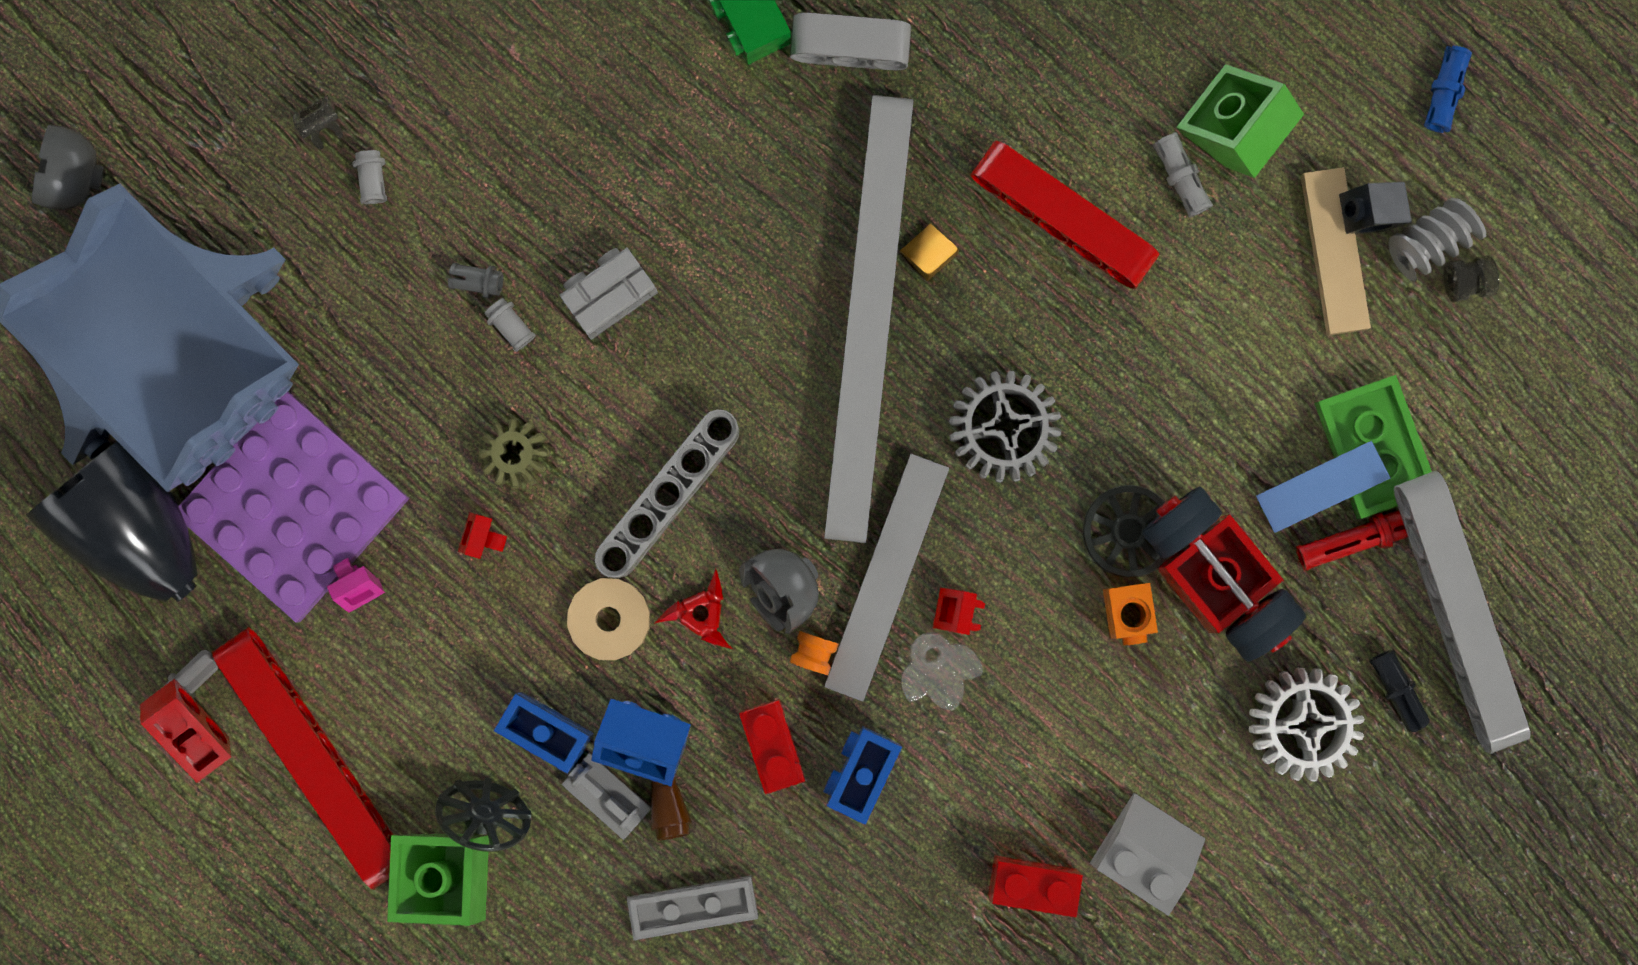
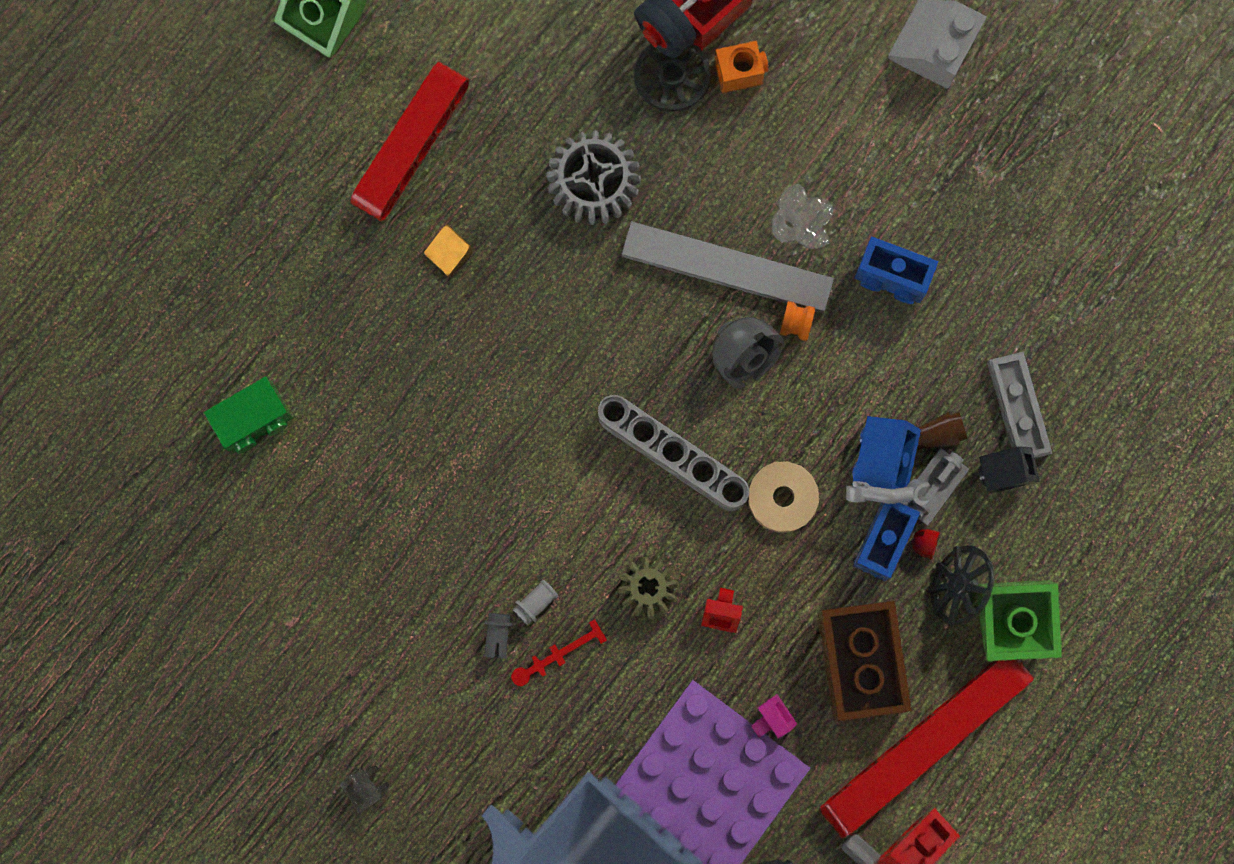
camera: 90 degrees left, 5 degrees down
light grey pin [352,150,387,204] -> none
light grey brick [559,248,658,340] -> none
red piece [654,568,733,649] -> none
red brick [739,699,805,795] -> none
light grey beam [790,13,911,70] -> none
light grey beam [824,95,913,543] -> none
red tile [933,587,985,635] -> none
red brick [988,855,1083,918] -> none
light grey pin [1153,132,1213,218] -> none
none -> red piece [511,619,607,686]
none -> reddish brown brick [818,601,912,721]
none -> light grey arm [846,479,931,506]
none -> red hinge [911,529,940,560]
none -> black brick [978,446,1040,492]

